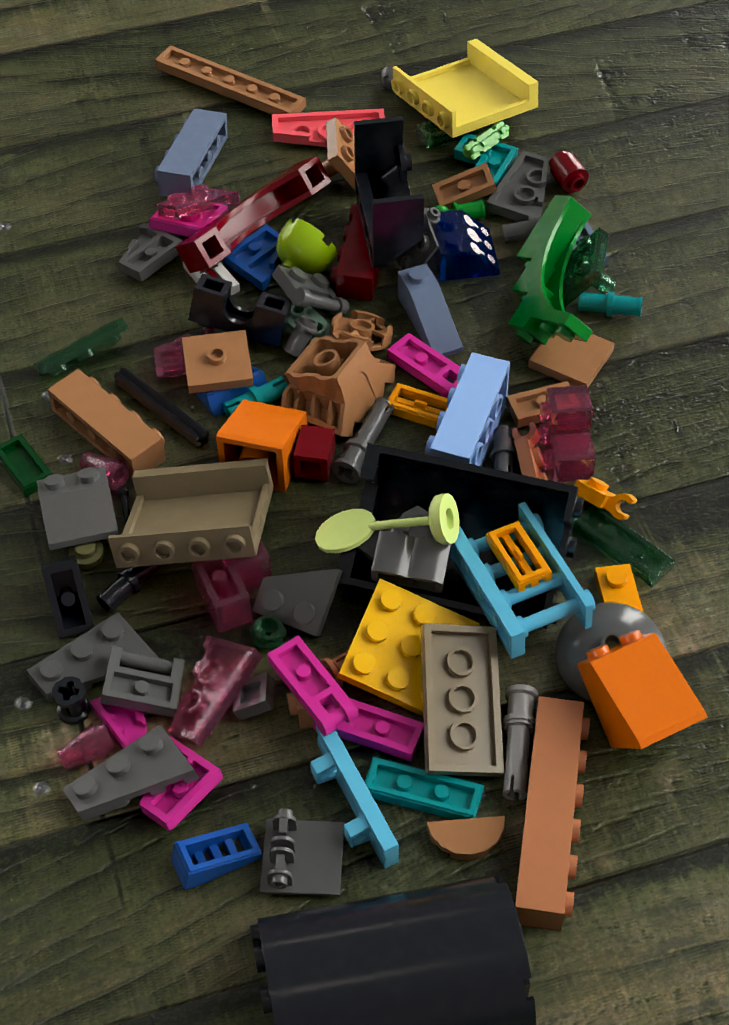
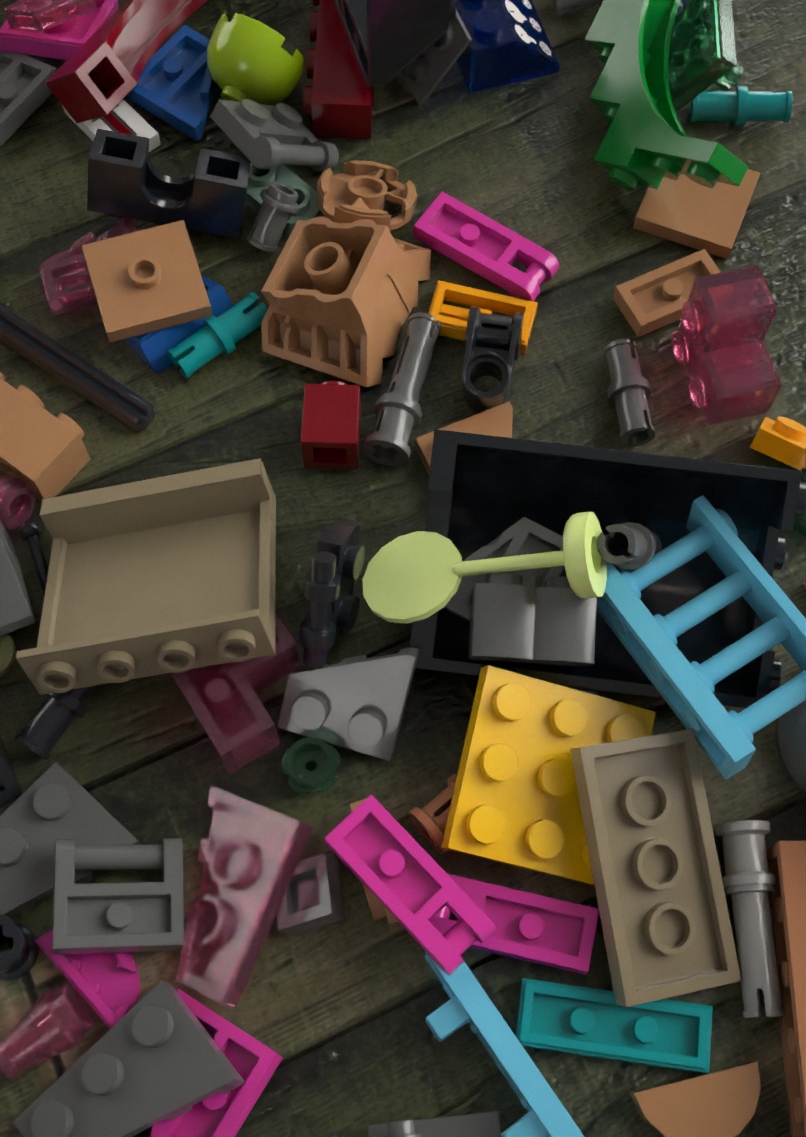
camera: 10 degrees left, 15 degrees up
orange slope [216,400,308,493] -> none
sand blue slope [398,263,463,357] -> none
light blue brick [425,352,510,466] -> none
light orange tile [486,521,552,592] -> none
nougat plate [512,422,548,480] -> none
none -> black plate [299,517,365,668]
none -> black piece [462,306,524,413]
none -> dark grey pin [597,522,662,570]

